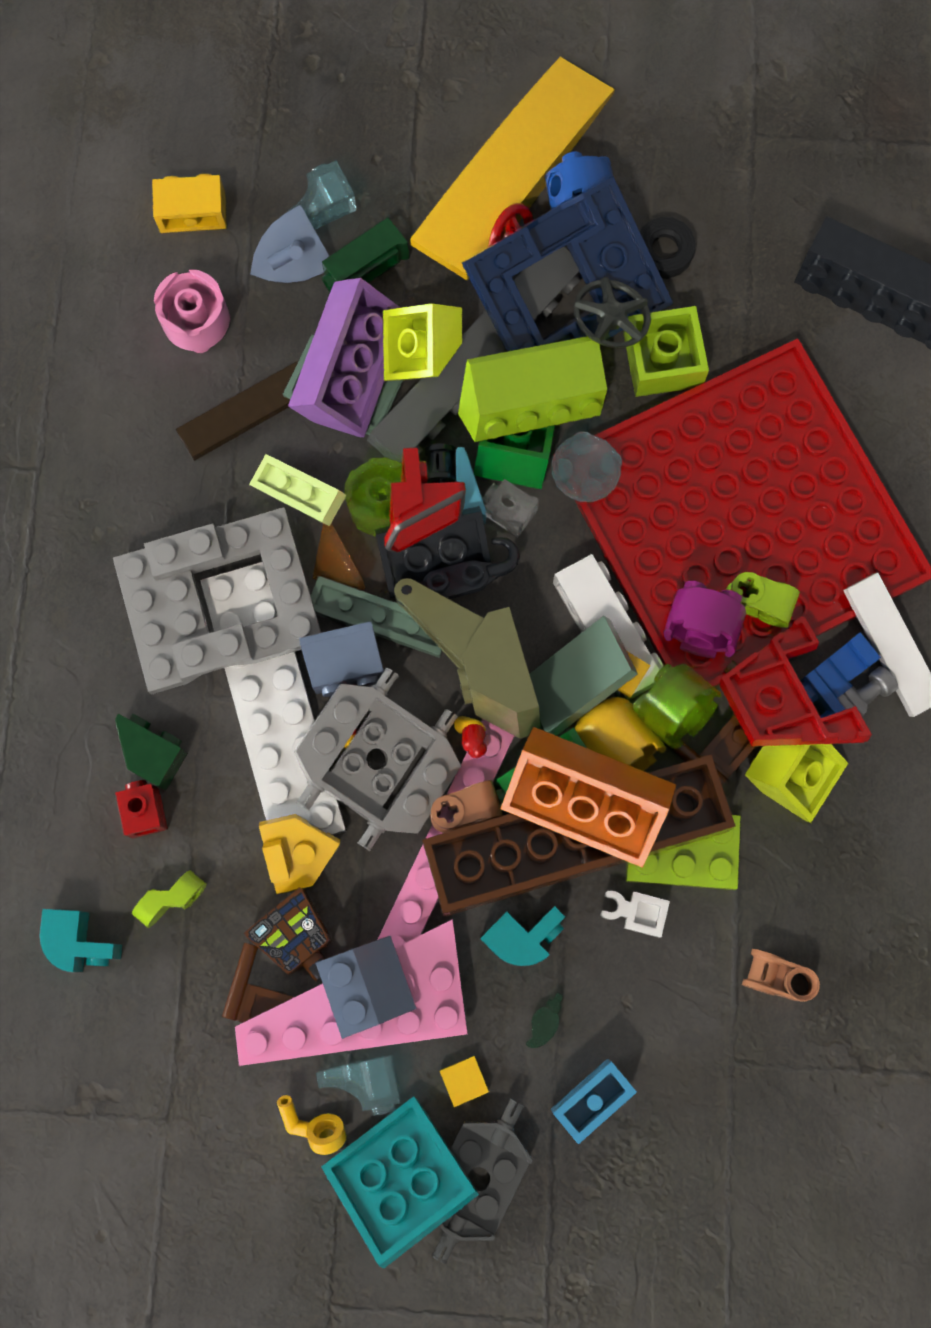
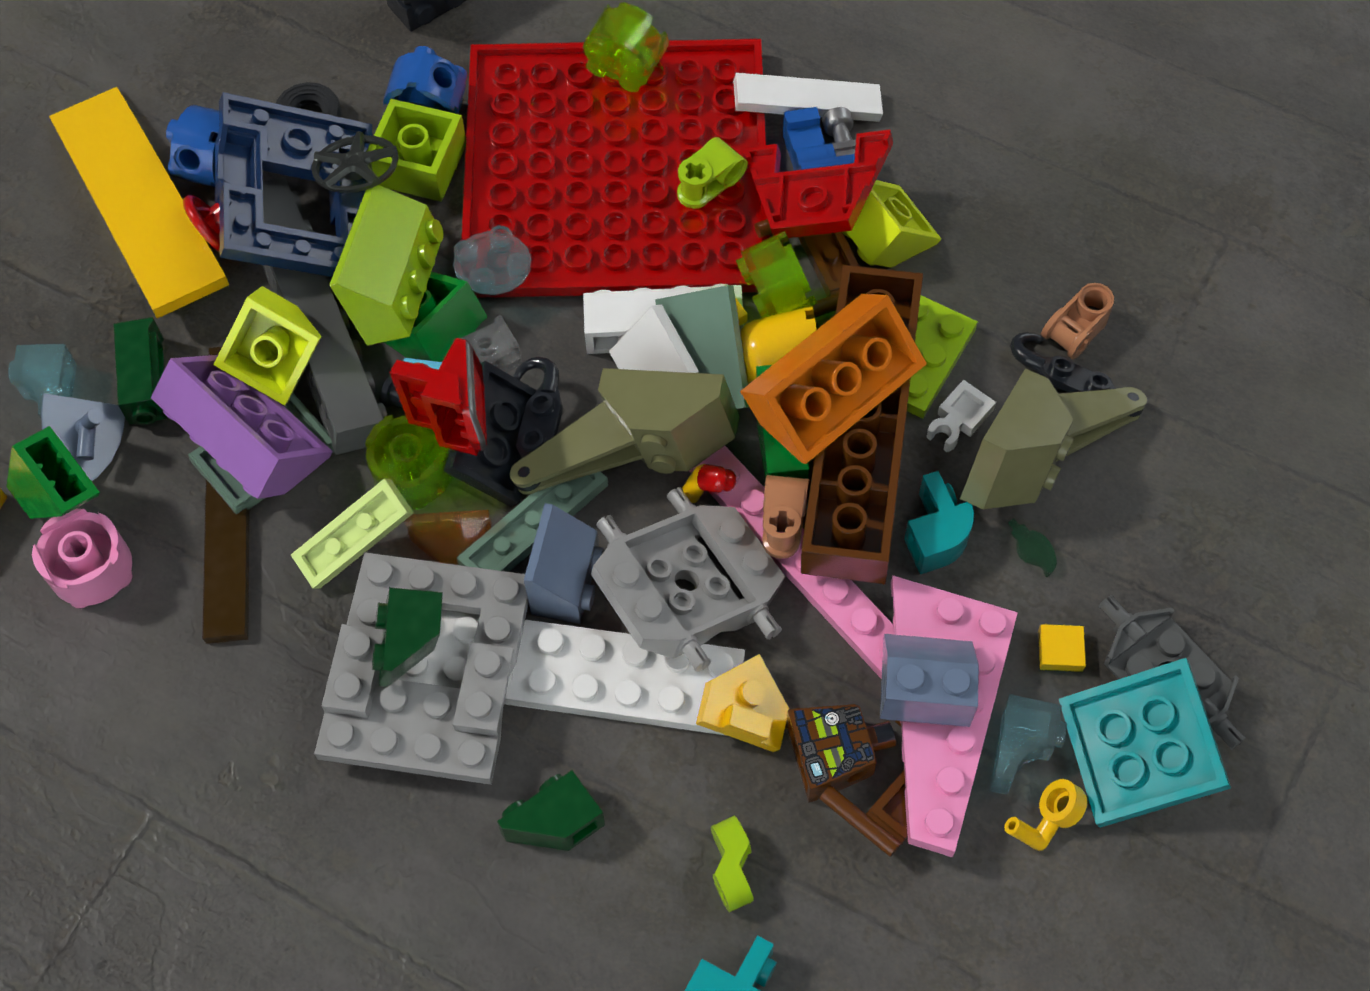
camera: 65 degrees left, 15 degrees down
red brick [115,780,168,839] -> none
dark azure brick [551,1059,637,1144] -> none
magenta brick [663,581,746,658] -> none
none -> green slope [6,426,100,519]
none -> dark green slope [372,587,443,687]
none -> blue brick [383,46,467,114]
none -> clear neon green brick [583,2,669,92]
none -> white tile [609,304,699,373]
none -> olive slope [960,332,1147,509]

